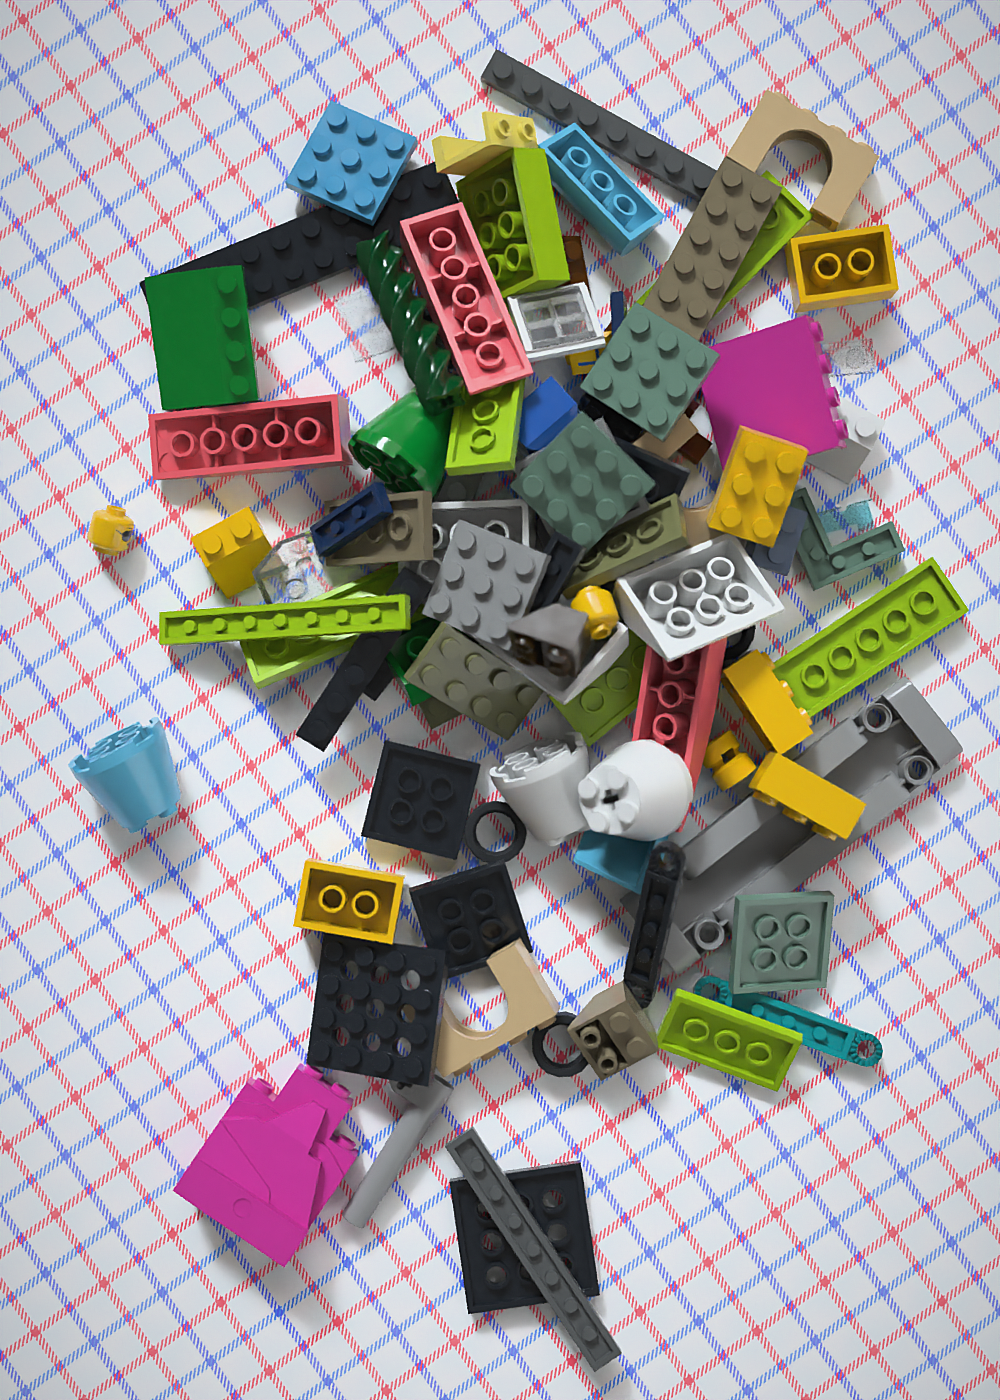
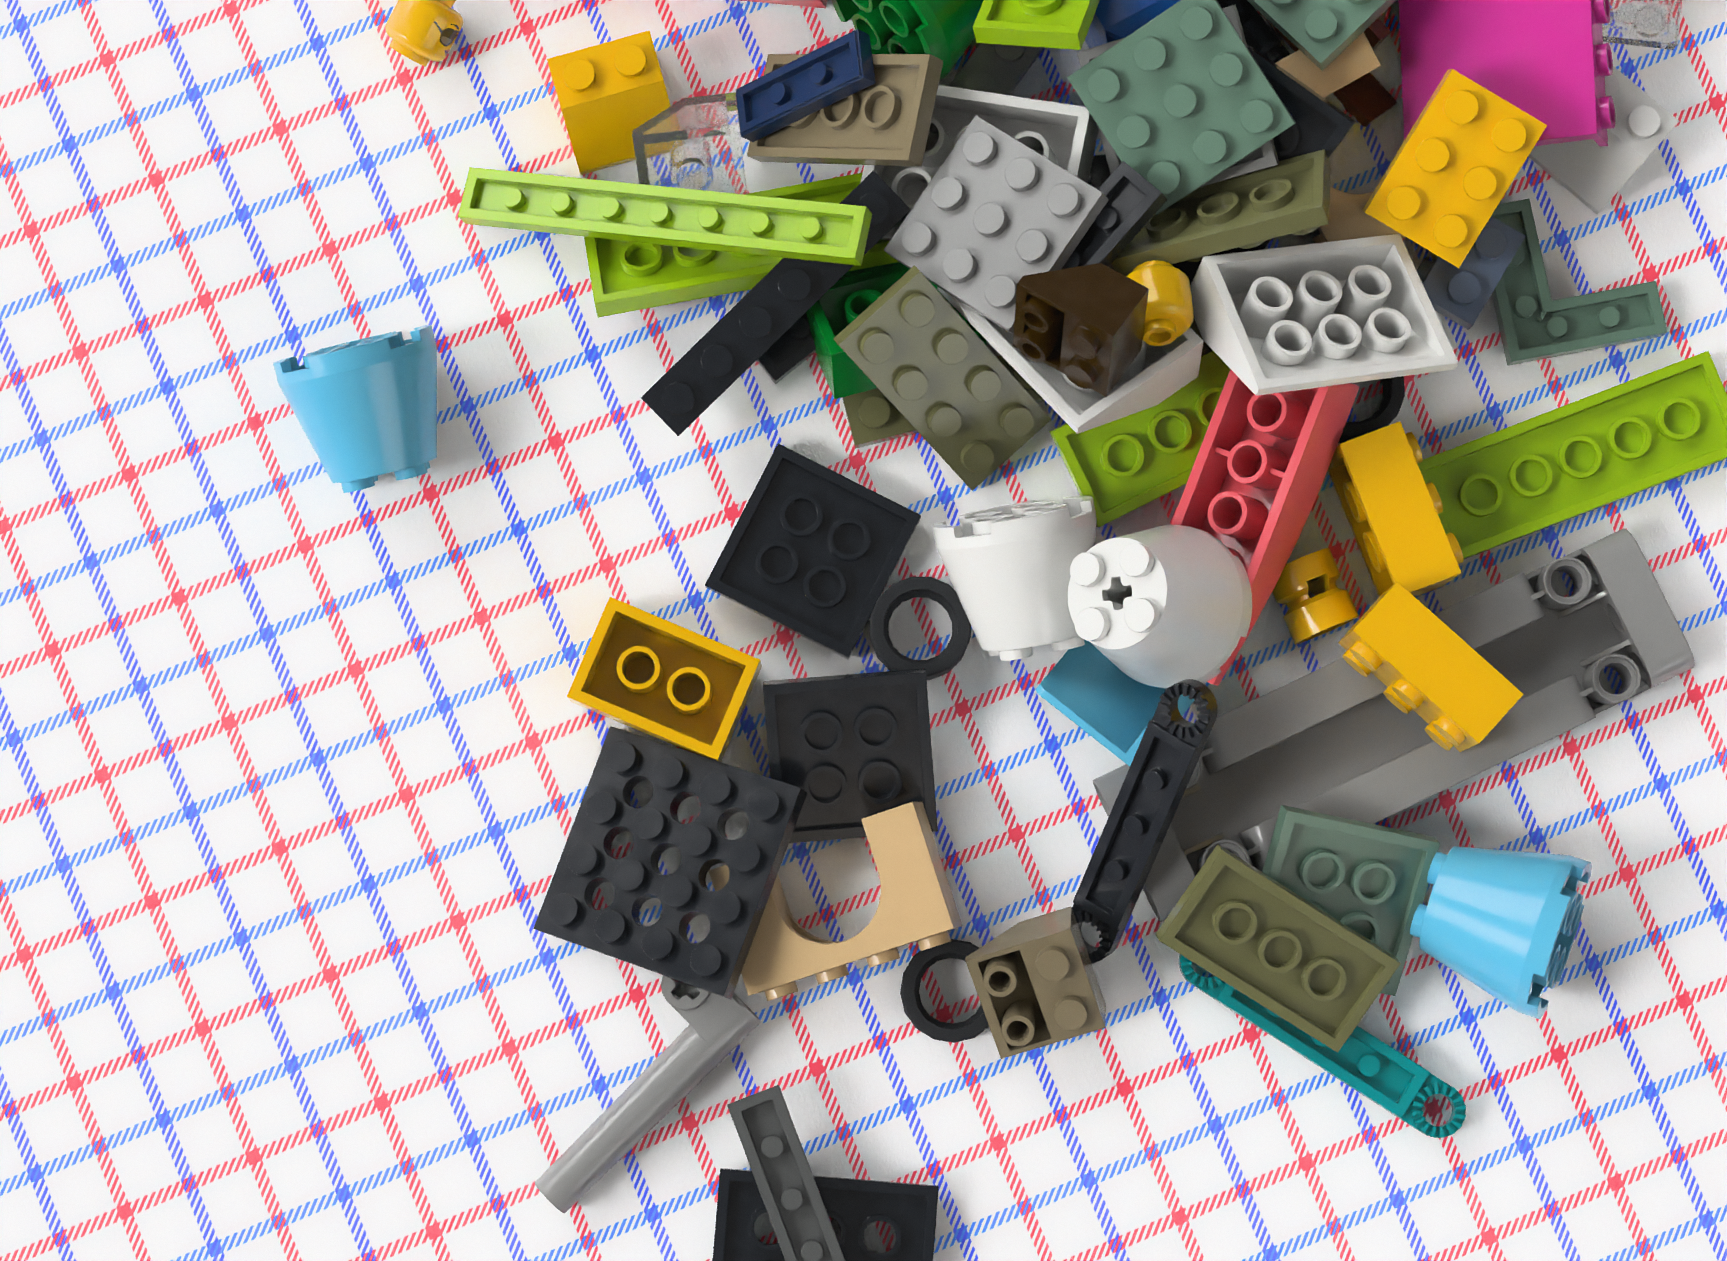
camera: 10 degrees right, 5 degrees down
dark pink panel [172,1063,359,1268] -> none
lime plate [656,988,803,1092] -> none
clear light blue piece [817,499,875,533] -> none
none -> olive plate [1155,844,1401,1053]
none -> medium azure cone [1410,846,1592,1019]

